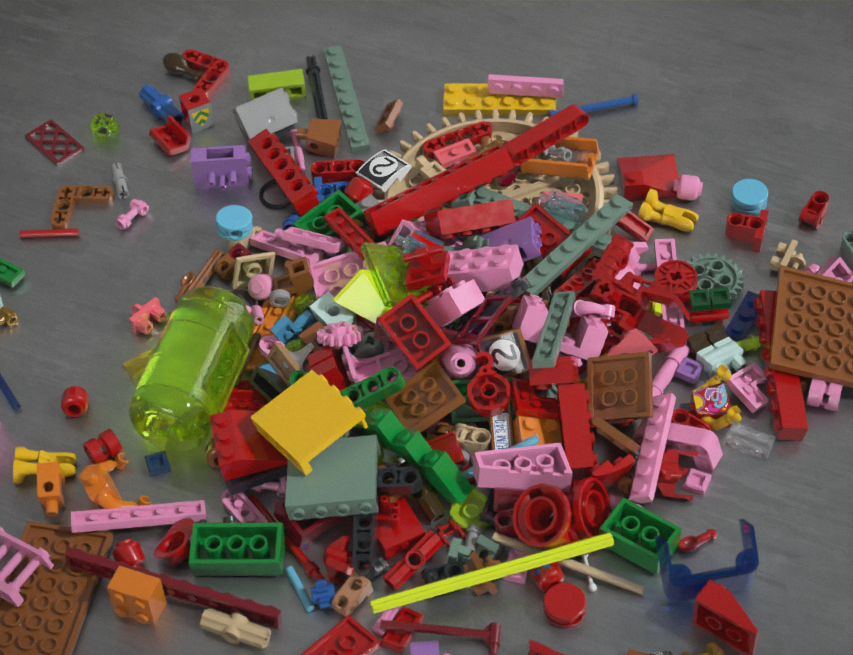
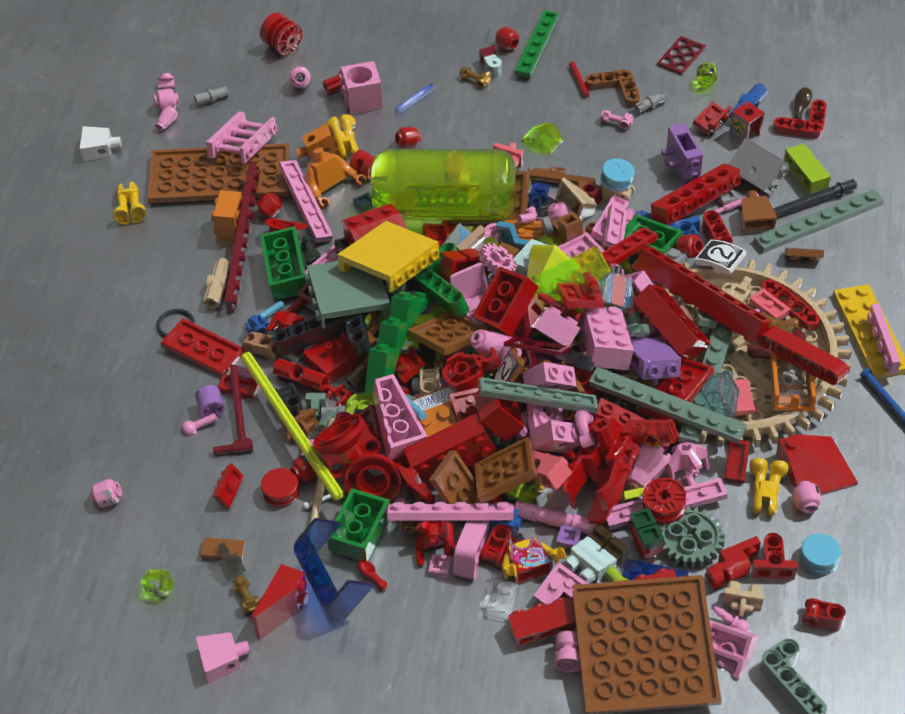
camera: 75 degrees right, 0 degrees up
none -> clear neon green slope [521,122,563,155]
none -> red plate [705,536,761,590]

